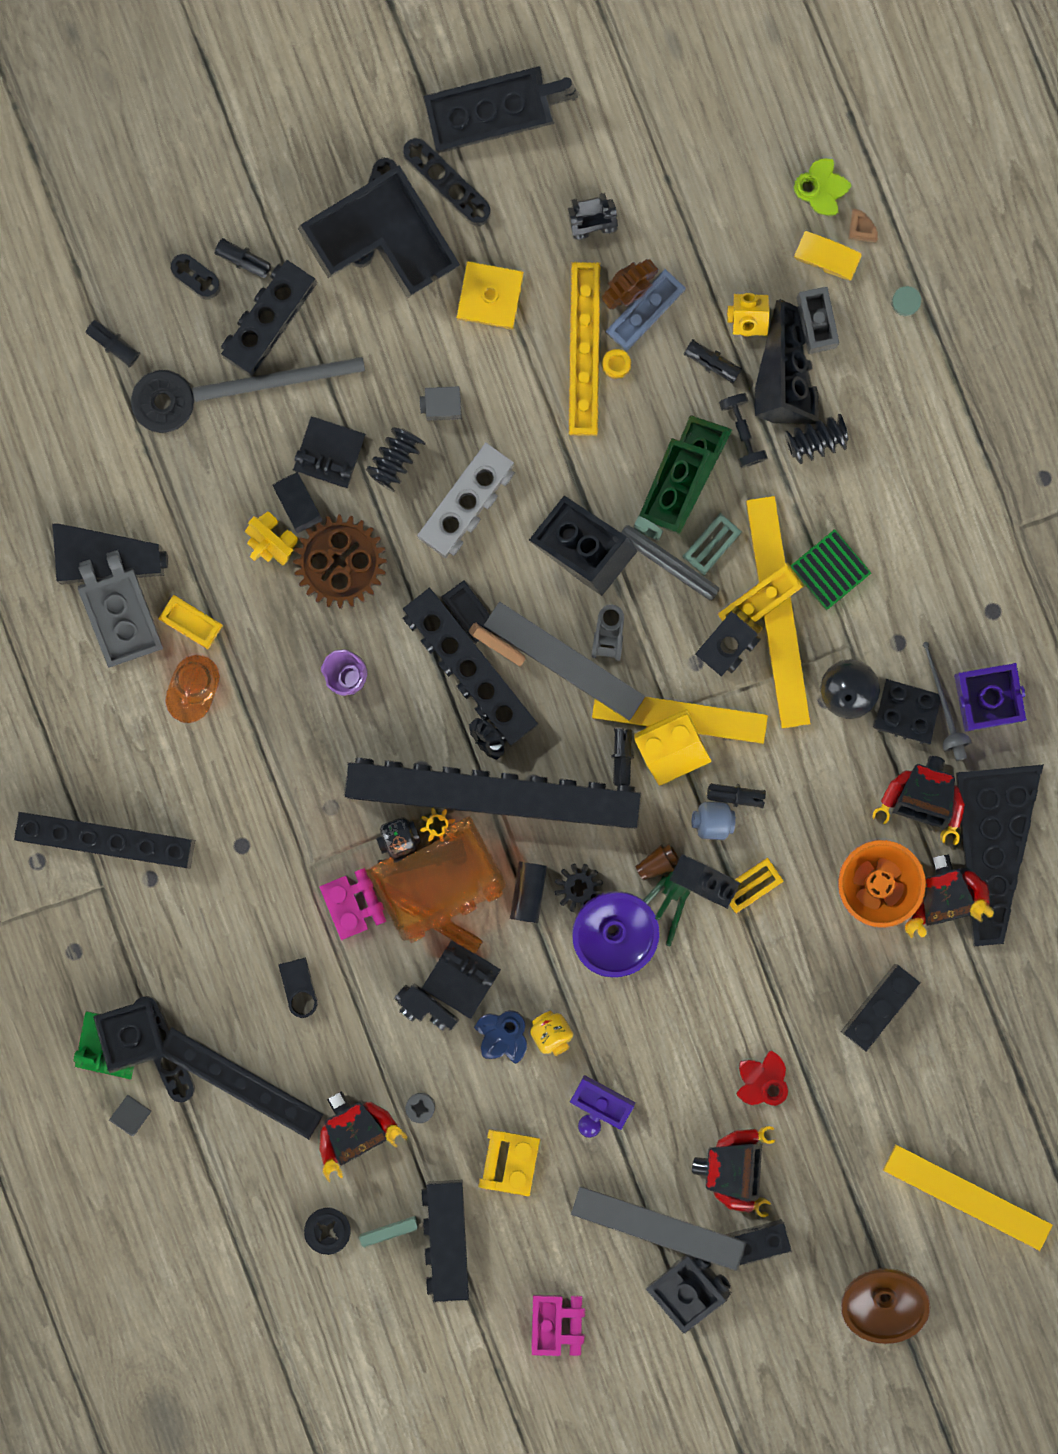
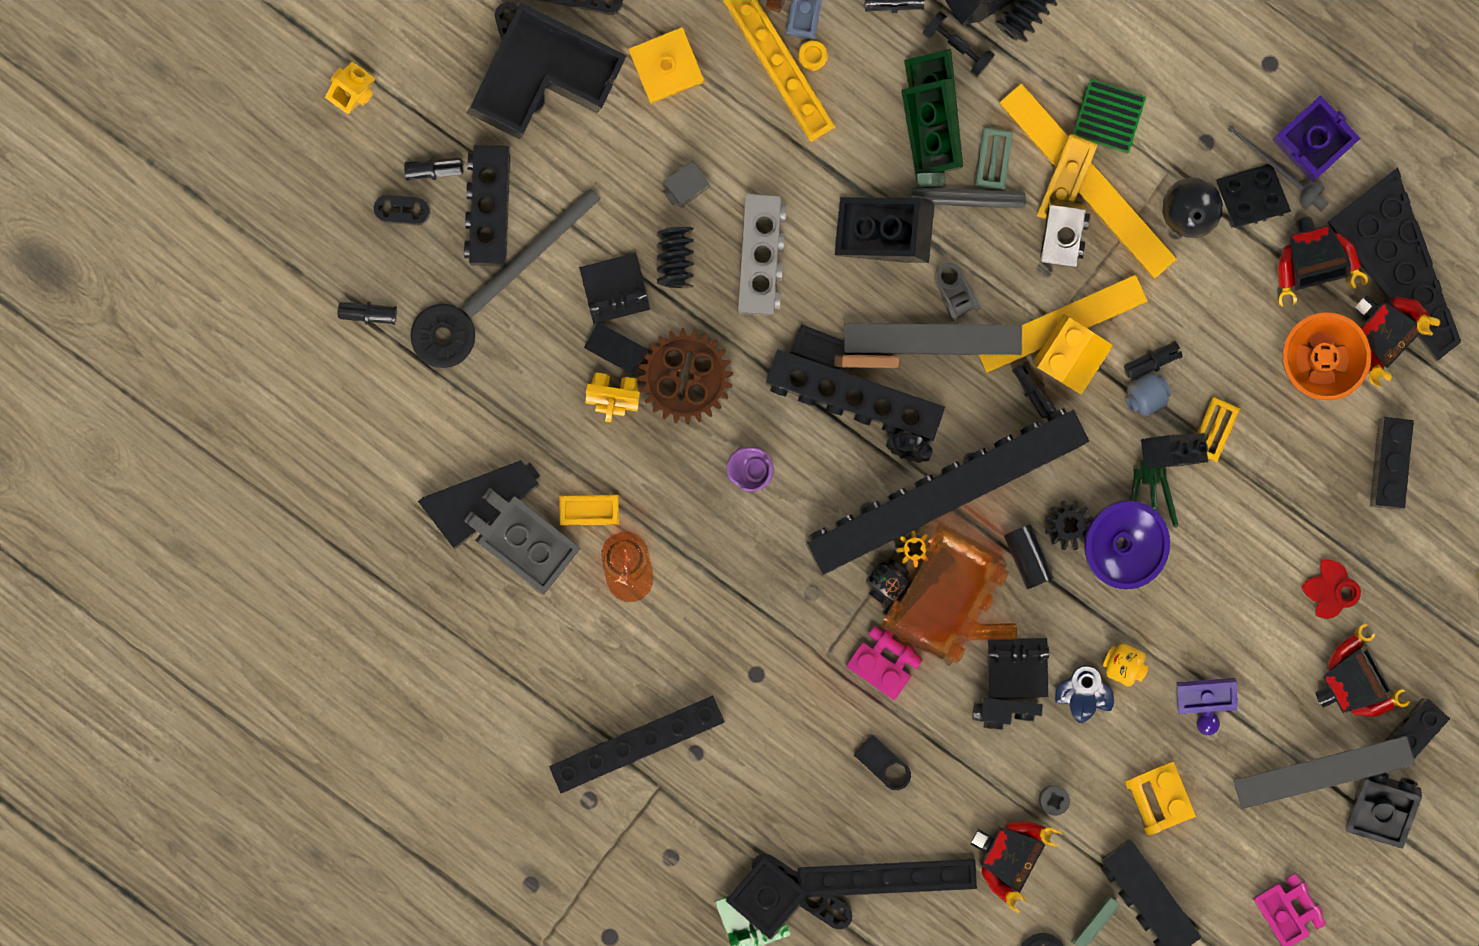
camera: 35 degrees left, 0 degrees up
reddish brown cone [635,844,679,881] -> none
none -> yellow brick [325,61,376,115]

